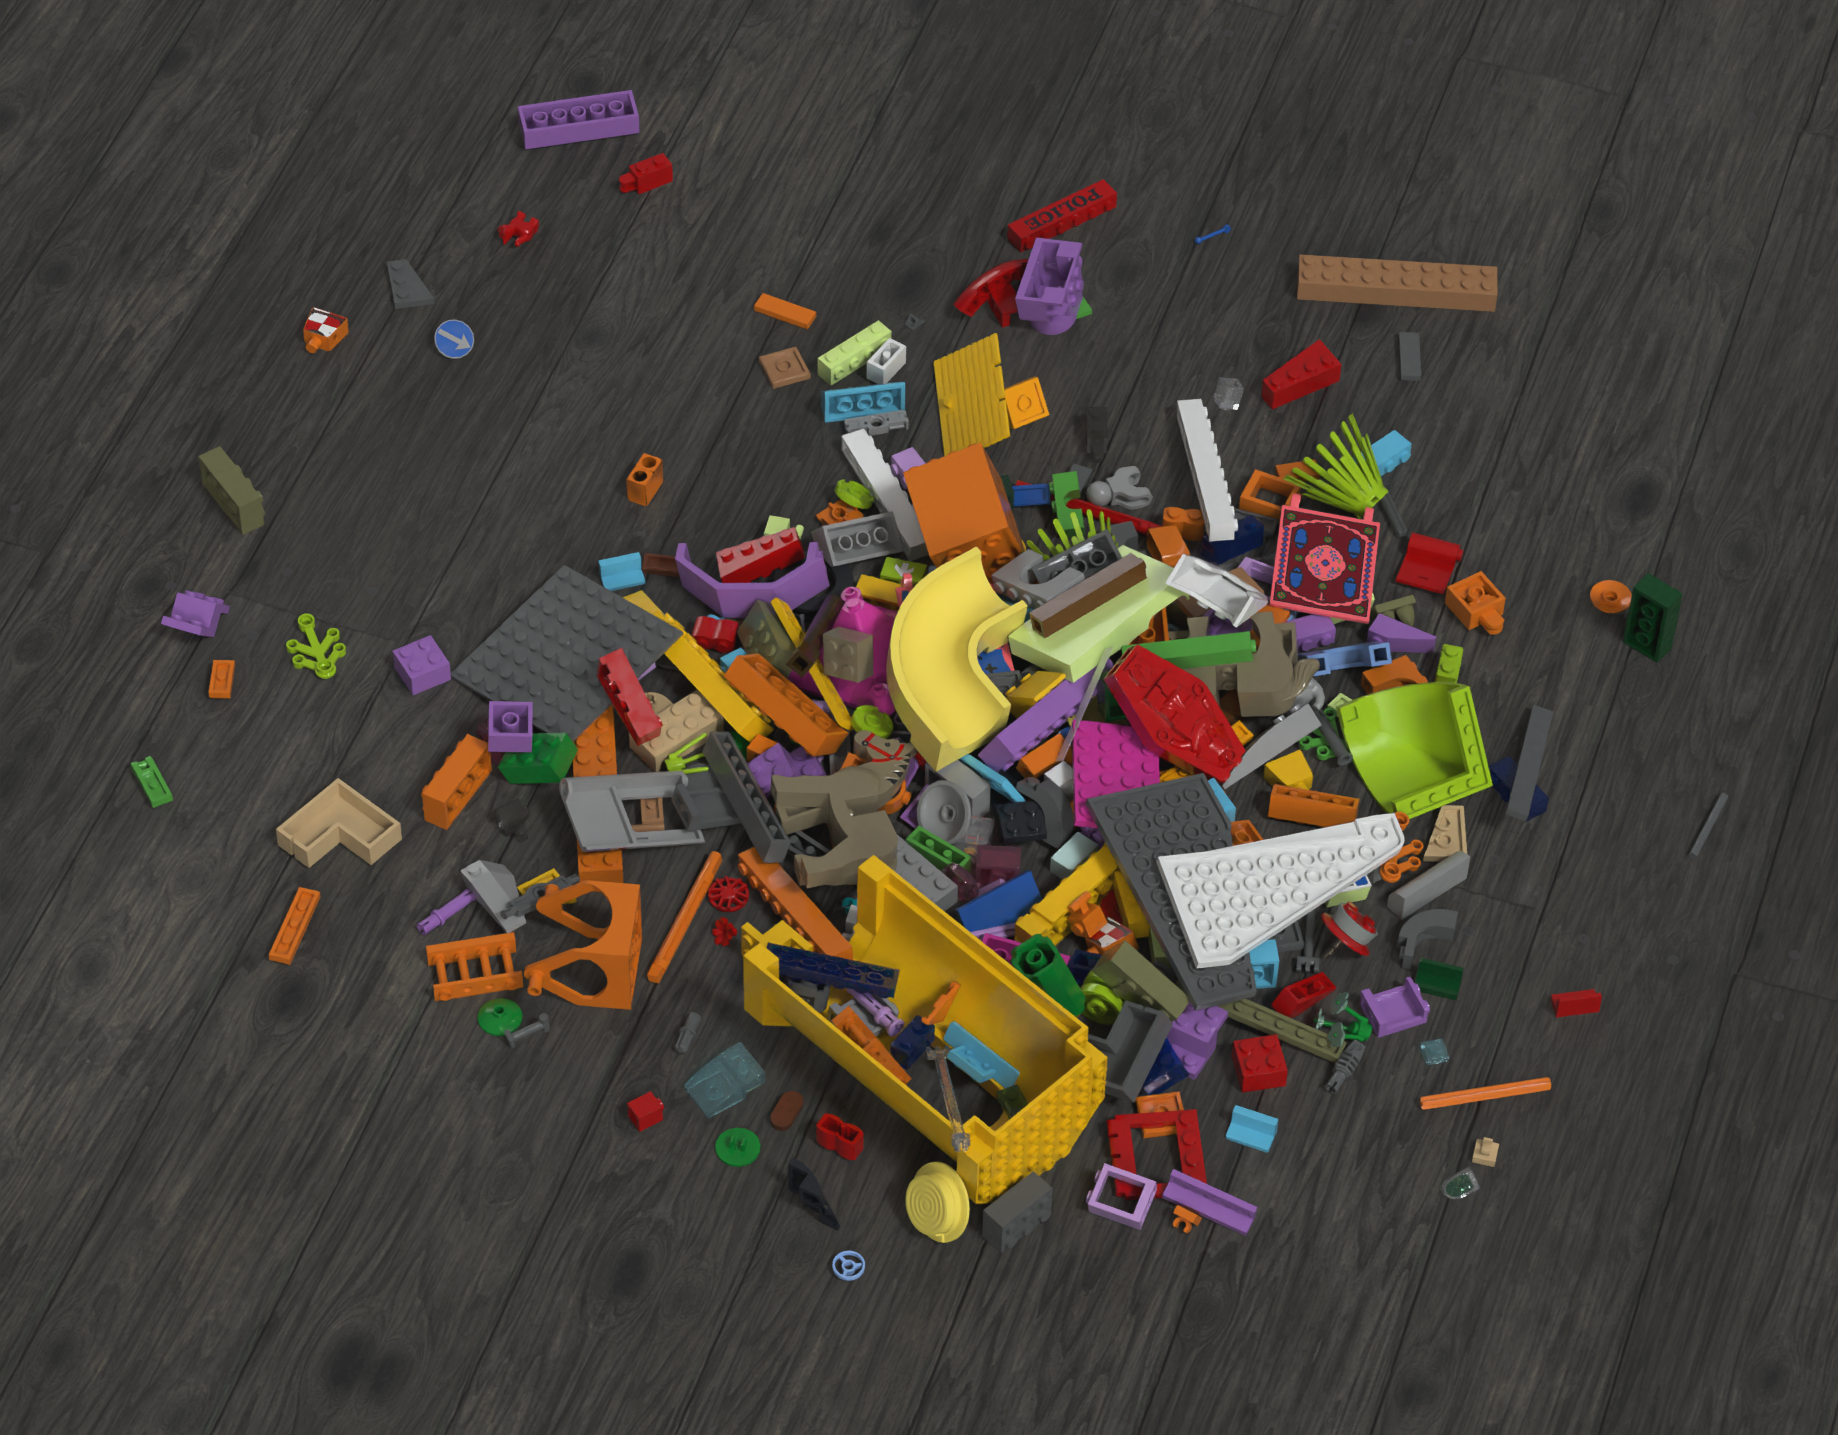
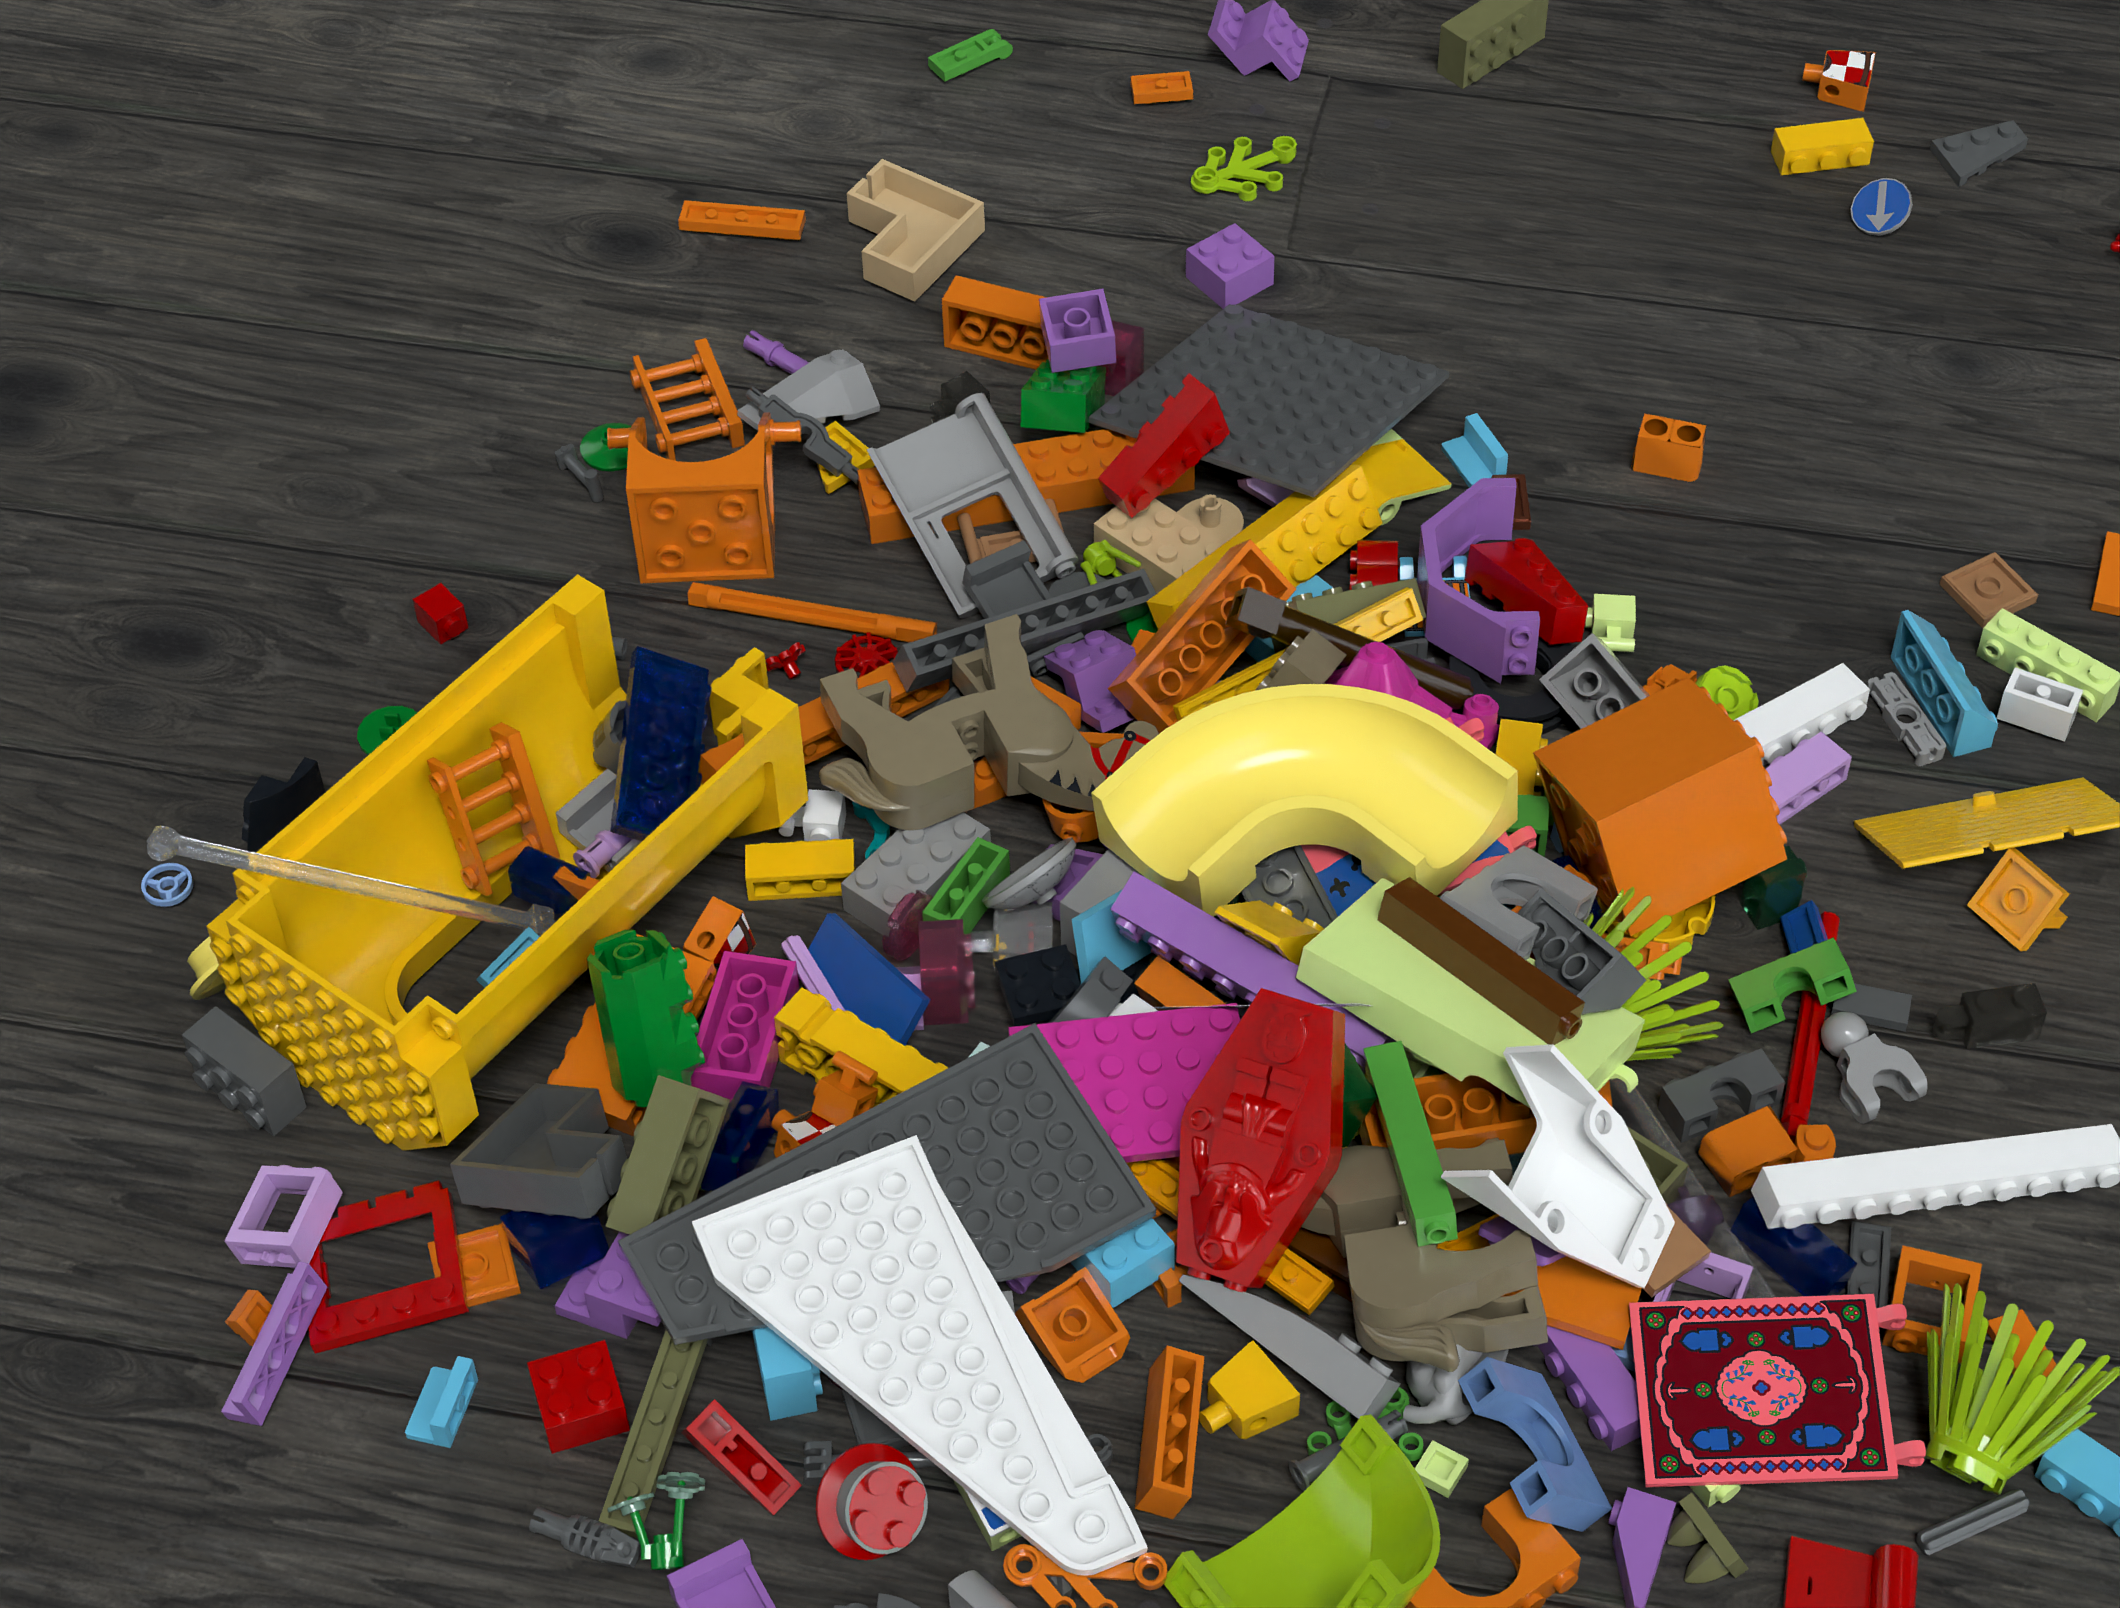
camera: 85 degrees right, 0 degrees up
none -> yellow brick [1771,118,1874,175]

